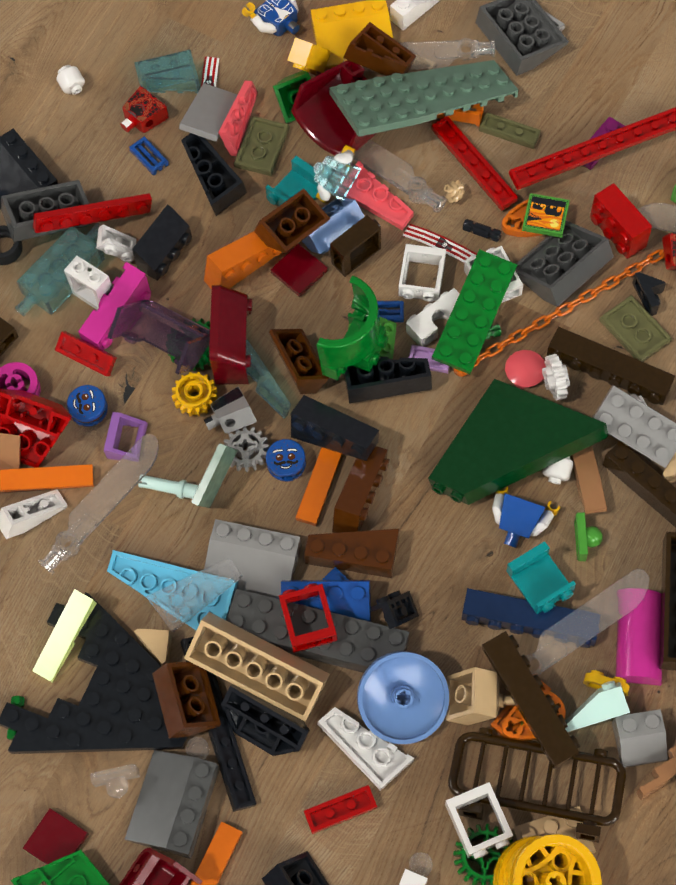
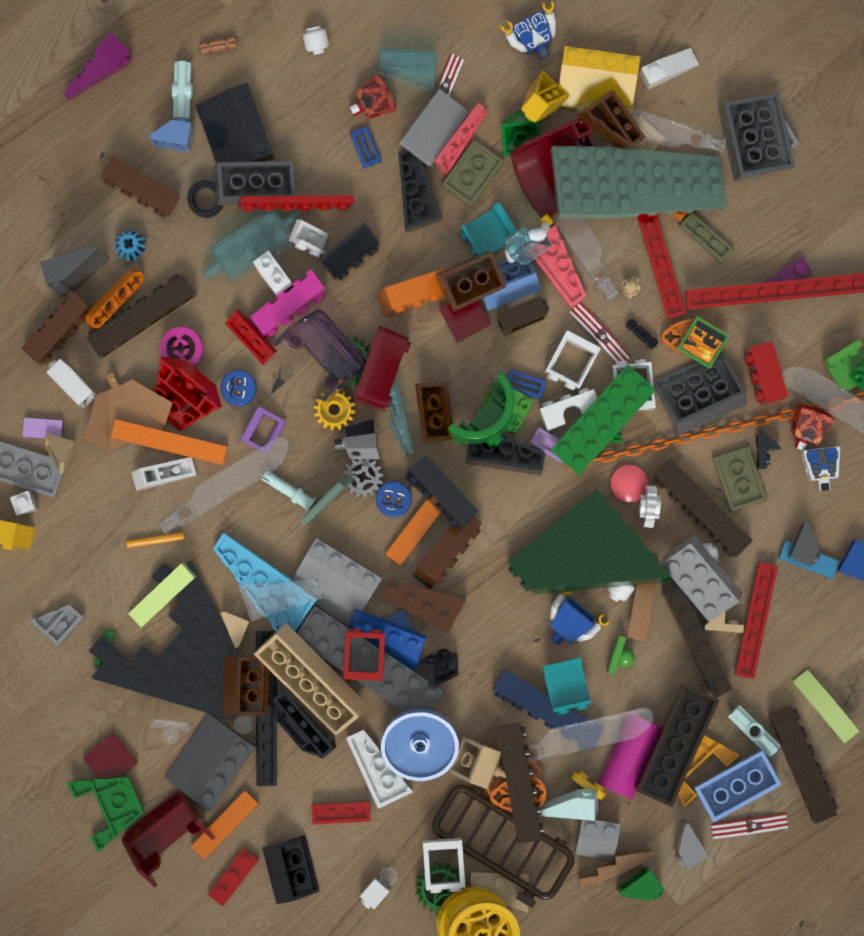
camera: 15 degrees right, 20 degrees up
none -> light orange bar [126,532,185,548]

